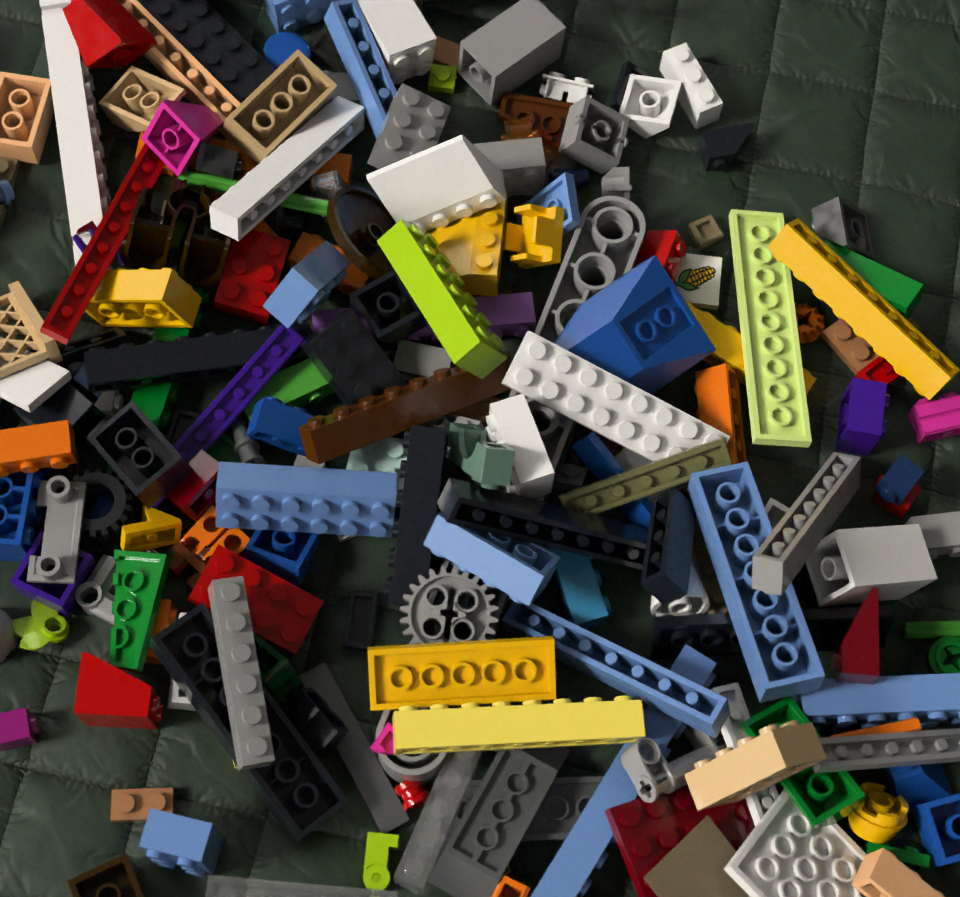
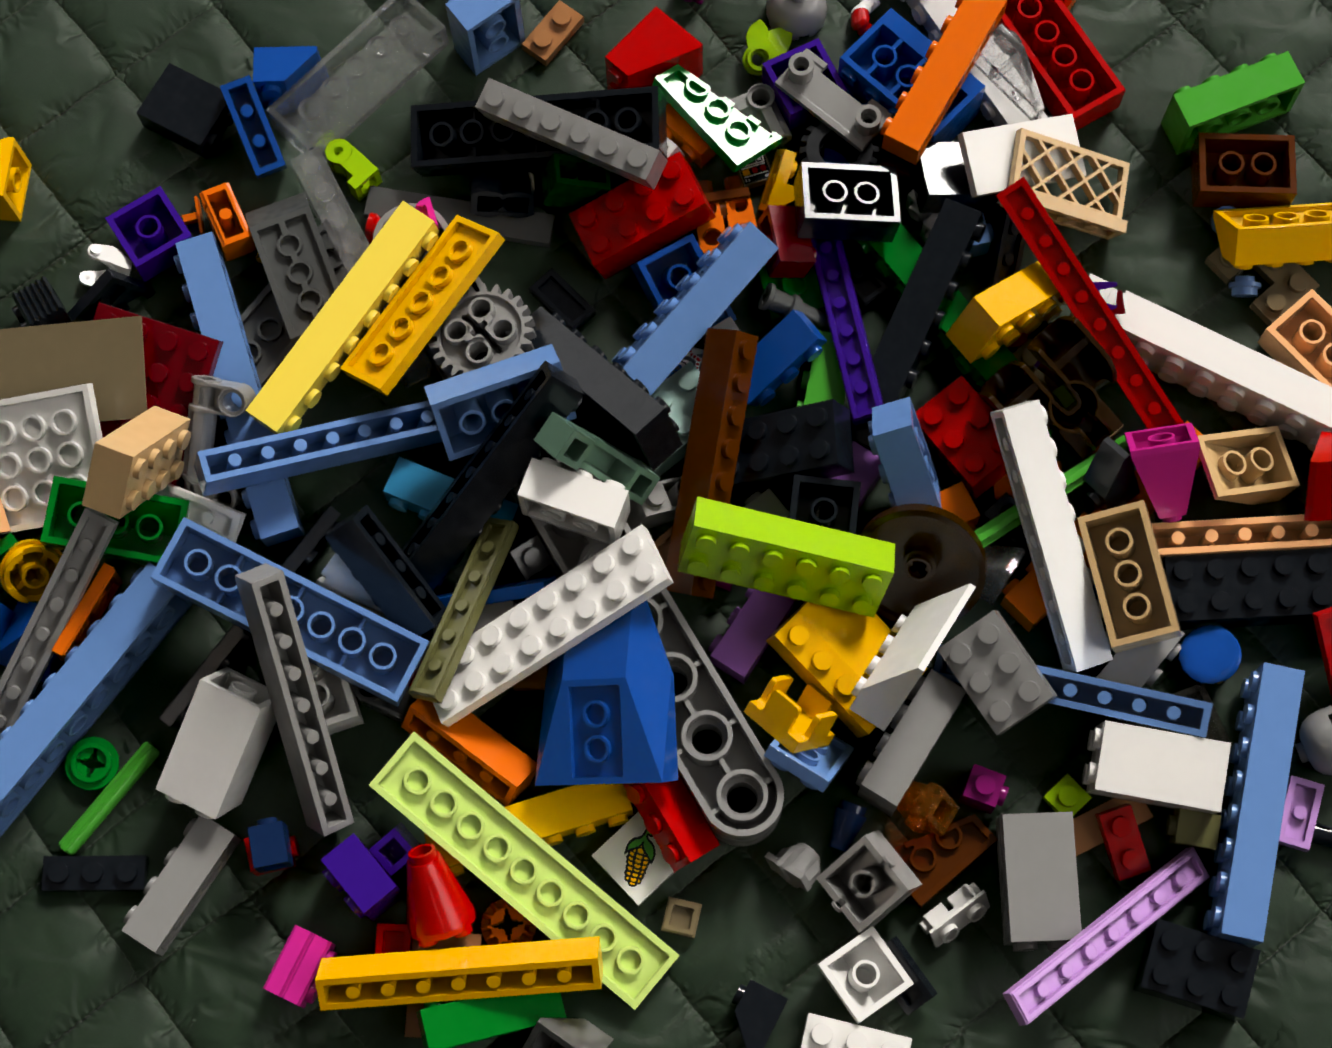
camera: 135 degrees right, 5 degrees up
dark red slope [831,588,880,685] -> none
none -> dark purple brick [369,822,420,876]
none -> red cone [407,844,476,948]
none -> magenta brick [958,764,1009,814]
none -> red plate [1095,803,1151,881]

